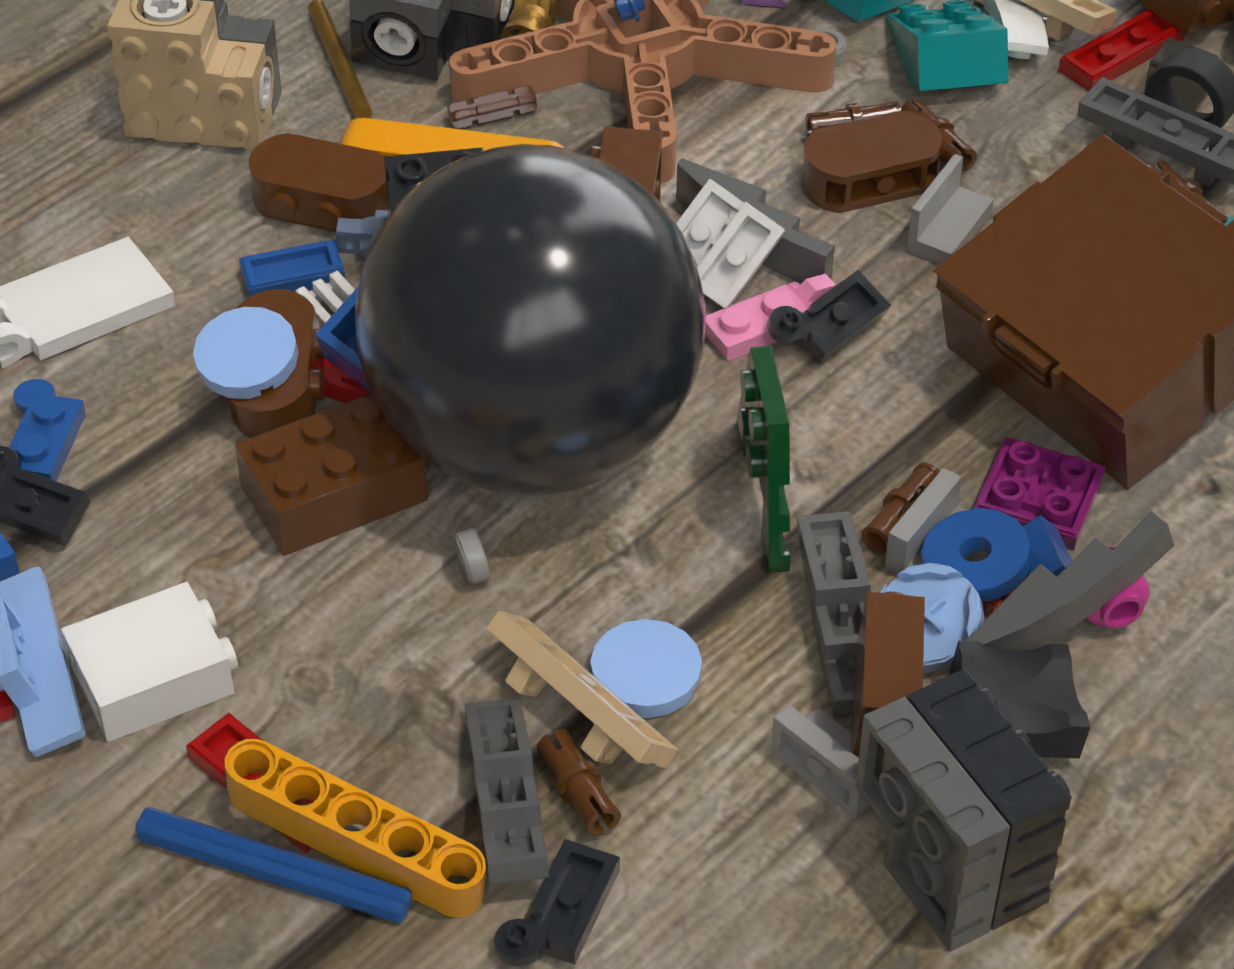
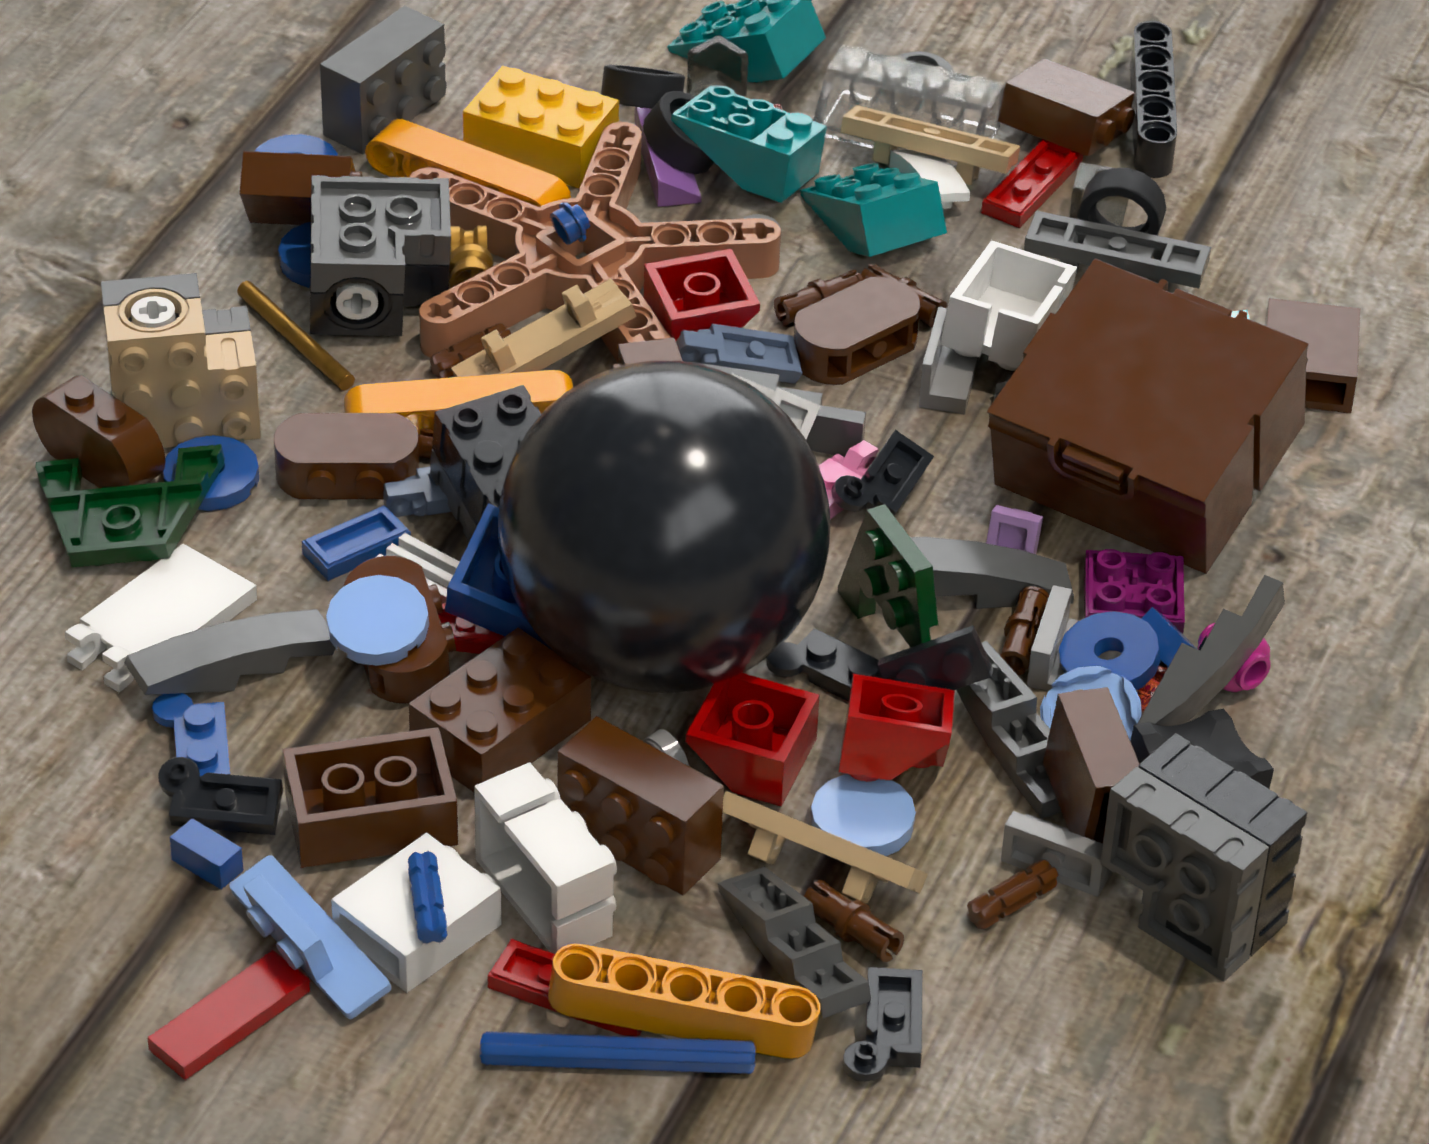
camera: 20 degrees left, 5 degrees down
none -> reddish brown brick [32,375,166,488]
none -> dark green wing [35,444,225,568]
none -> slope [124,609,336,695]
none -> blue tile [163,435,259,511]
none -> reddish brown brick [282,727,458,868]
none -> blue axle [408,851,447,944]
none -> tan hinge [451,279,636,377]
none -> white piece [474,762,617,954]
none -> reddish brown brick [557,716,724,896]
none -> red slope [644,249,760,341]
none -> sand blue hinge [676,324,802,384]
none -> red slope [686,673,820,807]
none -> black hinge [766,628,883,702]
none -> red slope [838,674,955,782]
none -> black hinge [878,625,993,690]
none -> dark grey slope [910,537,1074,609]
none -> white piece [940,241,1077,371]
none -> reddish brown axle [966,860,1059,929]
none -> lavender tile [986,505,1043,554]

